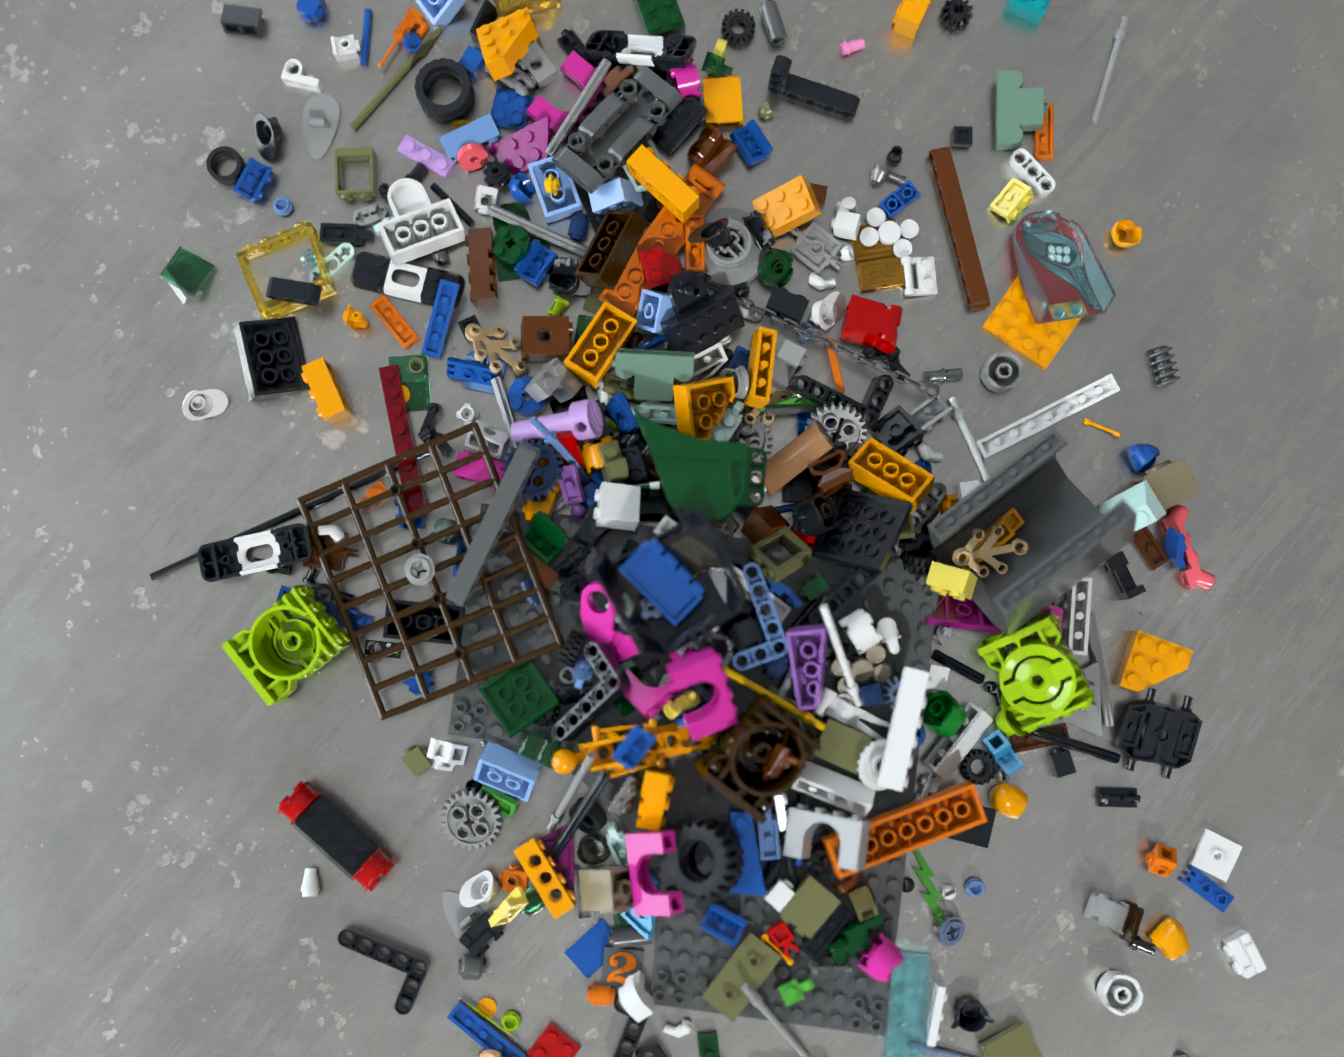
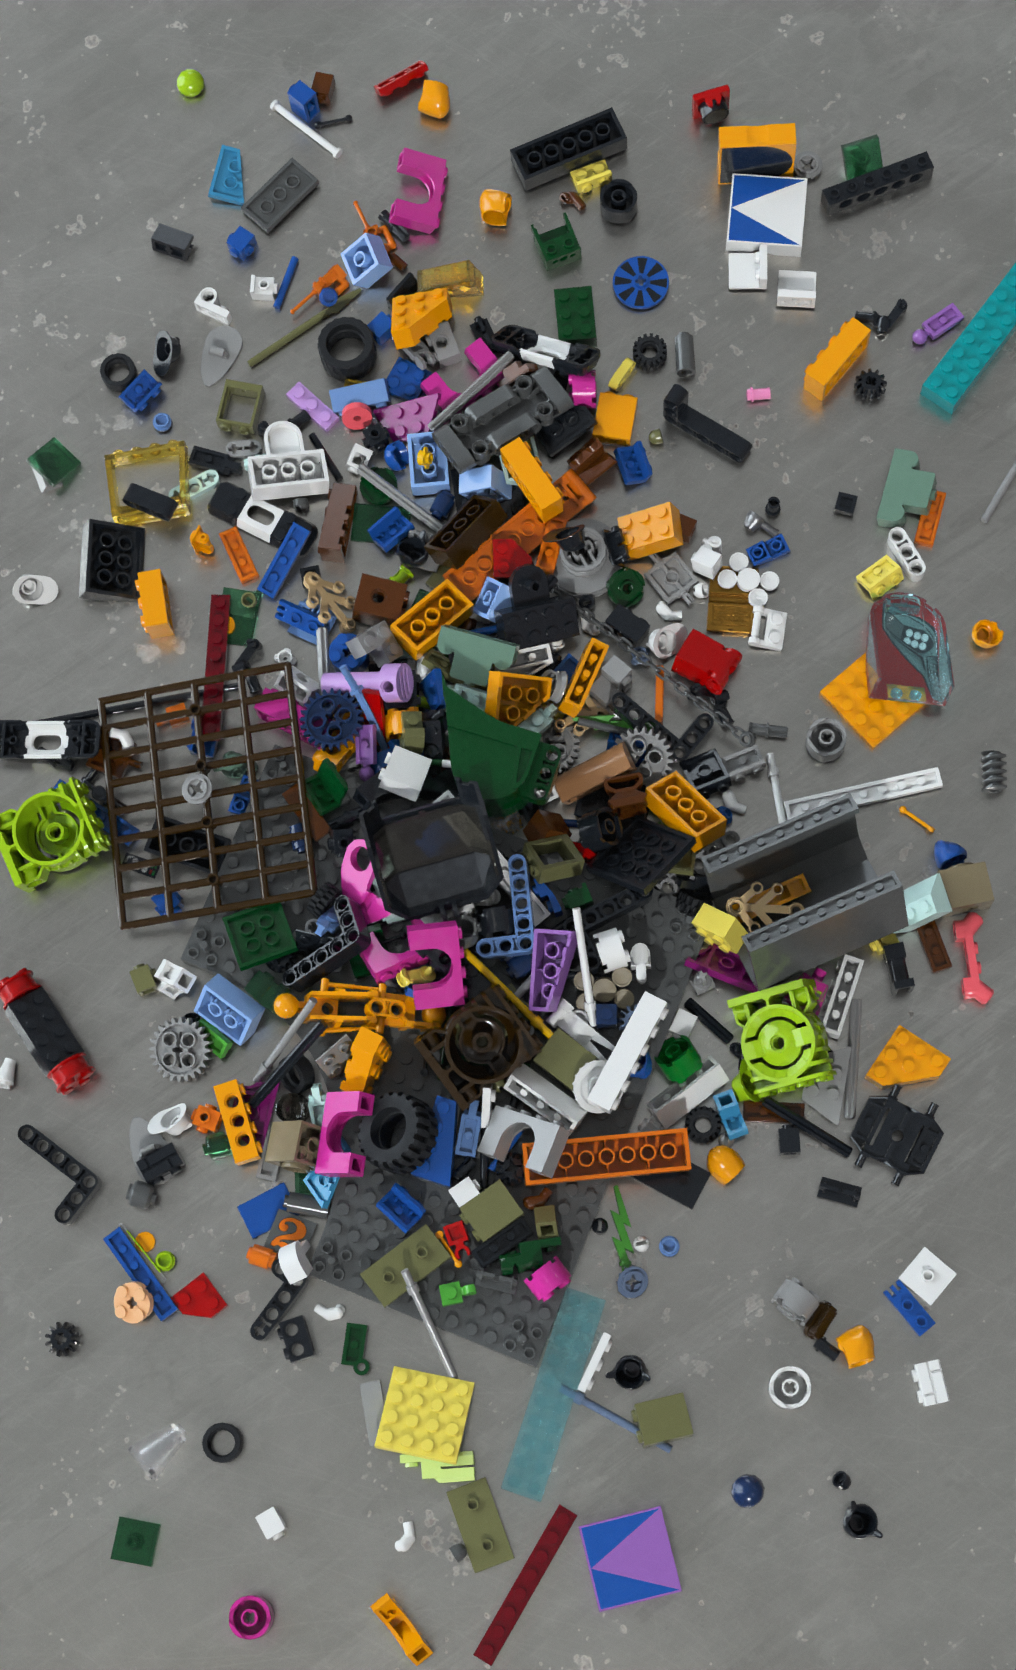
camera: 25 degrees right, 10 degrees down
clear light blue plate [300,249,318,267] -> none
dark grey beam [446,441,541,608] -> none
light yellow bracket [488,886,528,927] -> none
dark green plate [492,225,531,264] -> none
blue hinge [611,724,658,770] -> none
blue hinge [618,538,705,626] -> none
sand blue plate [640,599,661,619] -> none
clear green plate [701,52,733,77] -> none
reddish brown piece [761,741,802,782] -> none
reddish brown beam [929,146,990,311] -> none
orange brick [1146,843,1177,878] -> none
blue slope [1165,527,1187,570] -> none

